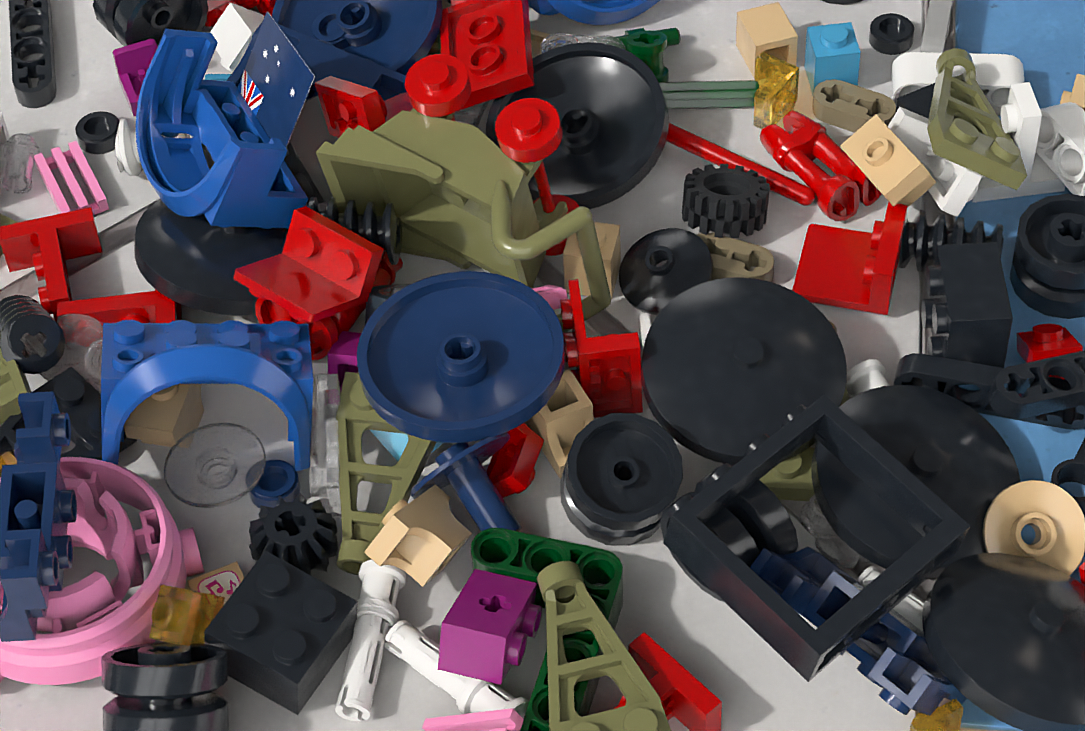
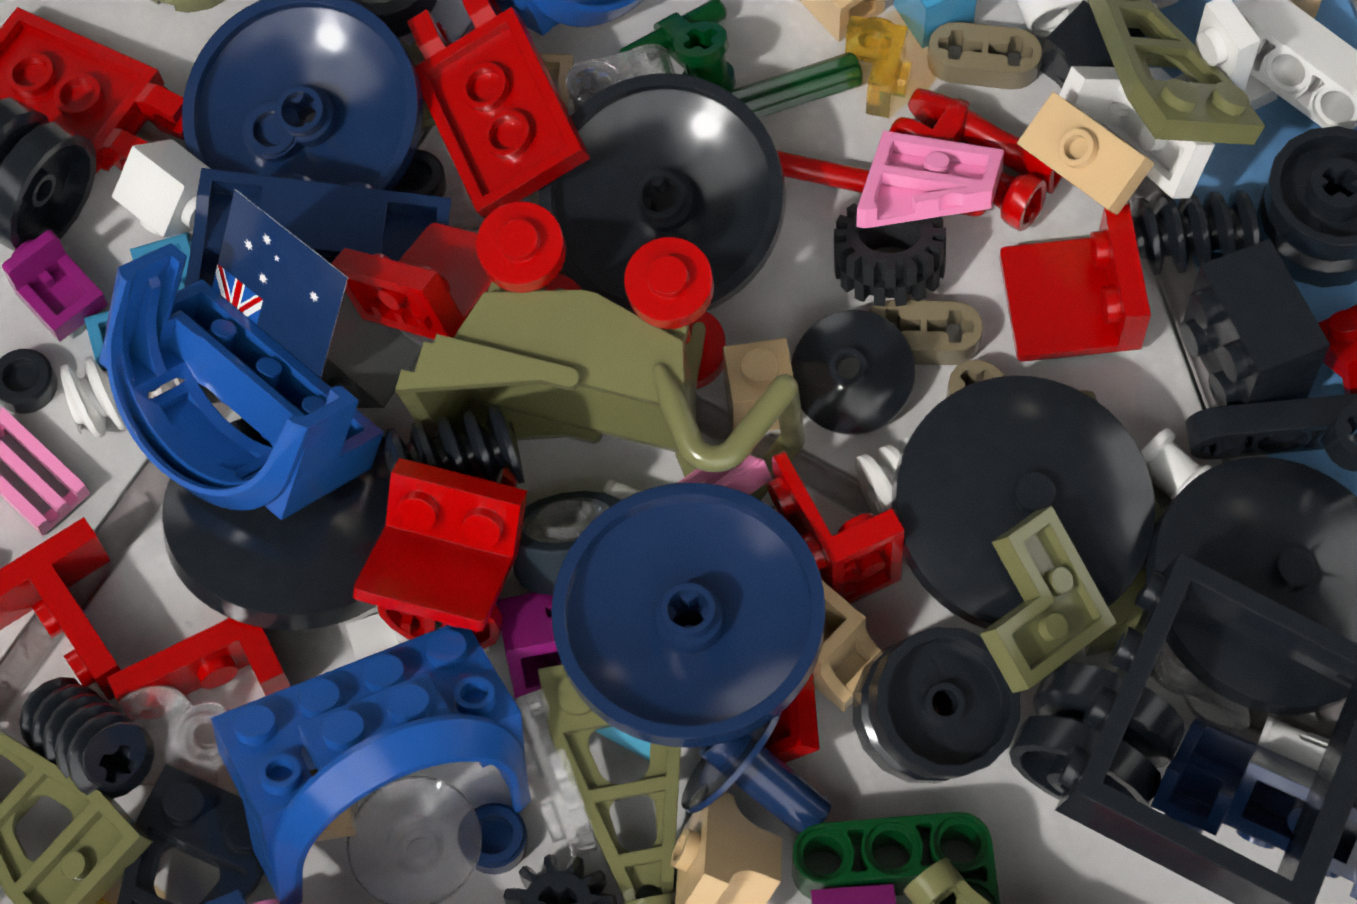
camera: 20 degrees left, 15 degrees up
none -> bright pink wing [856,131,1004,228]
none -> olive plate [980,506,1116,693]

